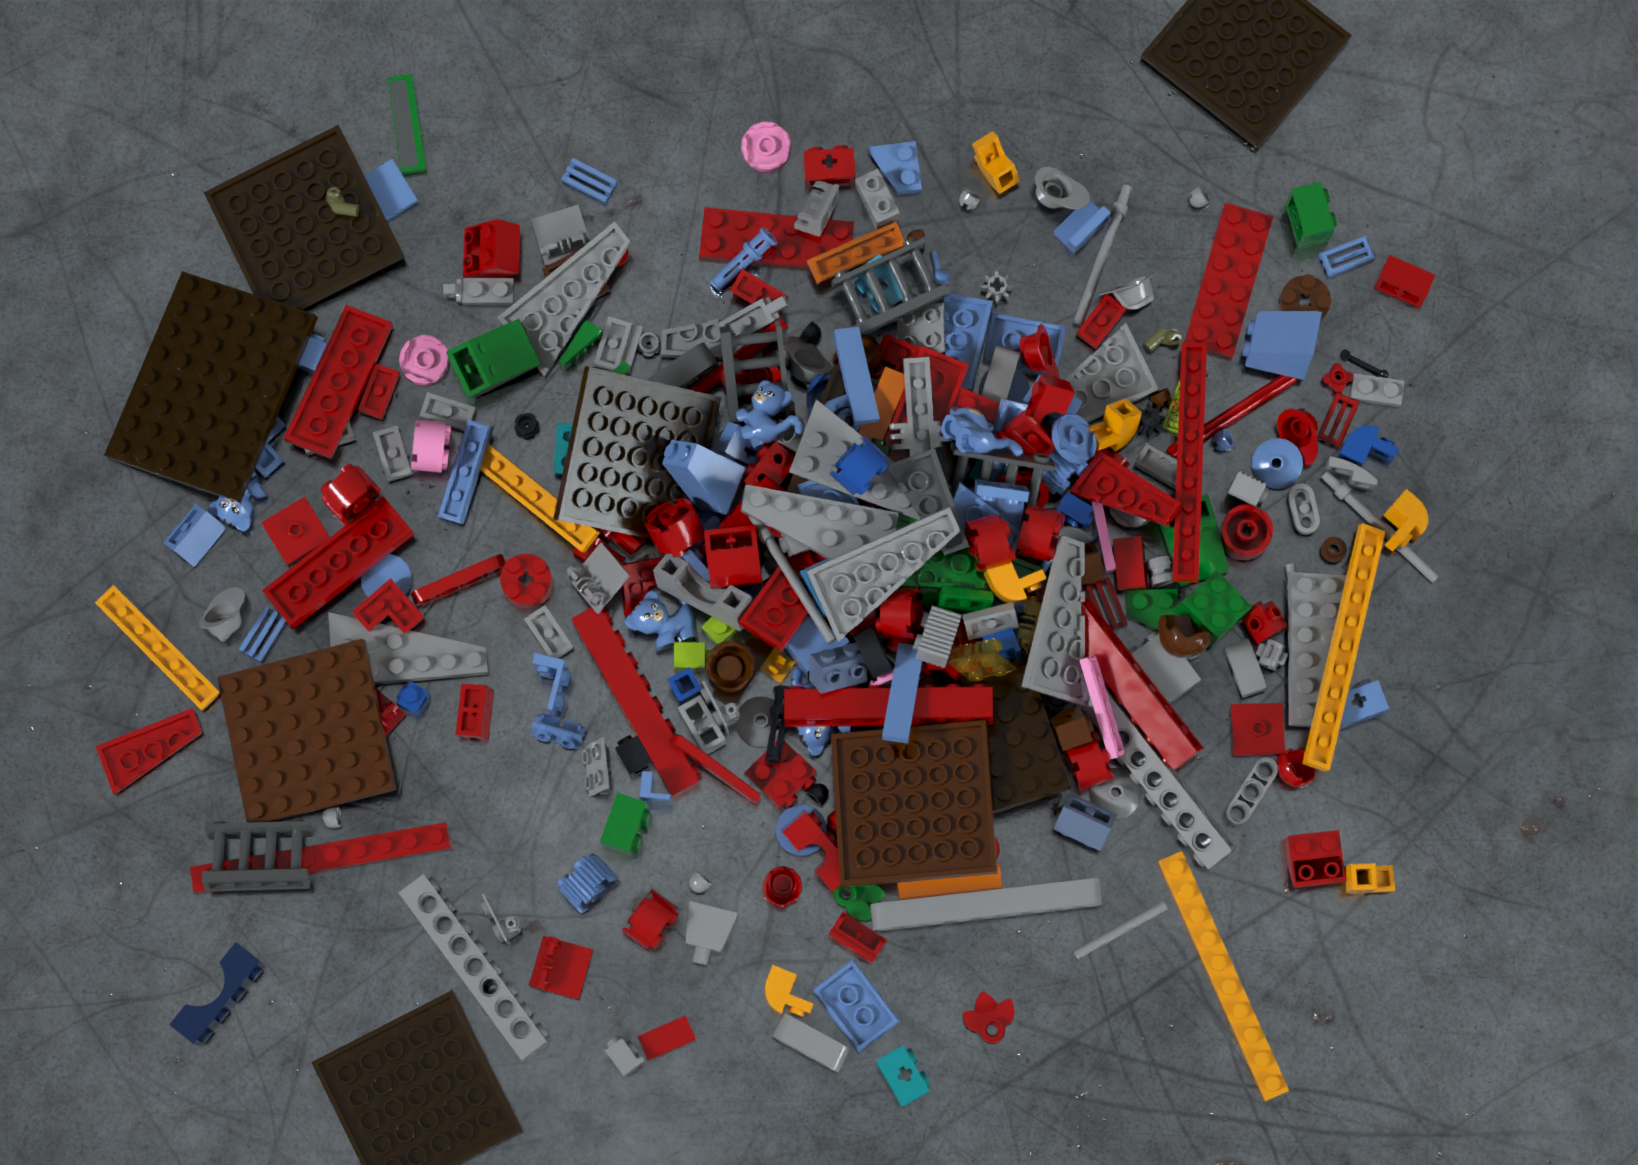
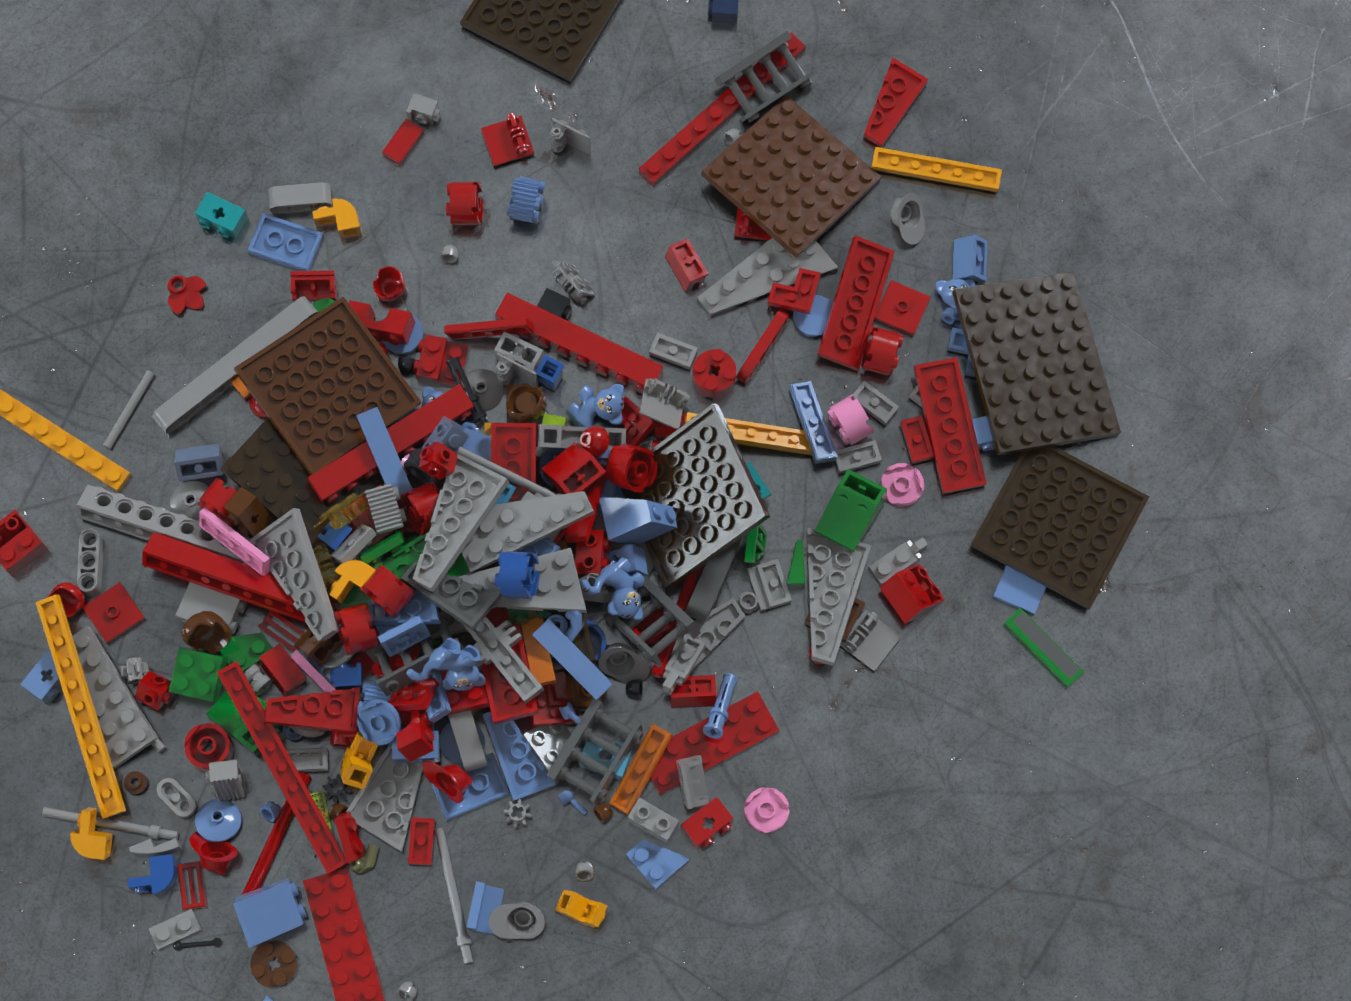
camera: 145 degrees right, 5 degrees down
medium blue tile [239,605,287,663] -> none
olive arm [326,187,359,217] -> none
blue brick [396,681,431,717] -> none
light grey brick [398,874,549,1062] -> none
black plate [514,413,539,438] -> none
medium blue hinge [531,713,586,750] -> none
medium blue bracket [532,653,571,717] -> none
medium blue tile [561,158,617,204] -> none
green brick [600,792,652,857] -> none
medium blue panel [640,771,673,806] -> none
lime brick [674,642,710,672] -> none
light grey torso [685,901,738,966] -> none
light grey piece [1098,272,1154,310] -> none
light grey slope [1224,639,1267,698] -> none
red plate [1323,363,1353,393] -> none
none -> red plate [334,811,363,863]
none -> red brick [419,442,458,480]
none -> medium blue hand [559,702,581,724]
none -> red brick [580,426,609,457]

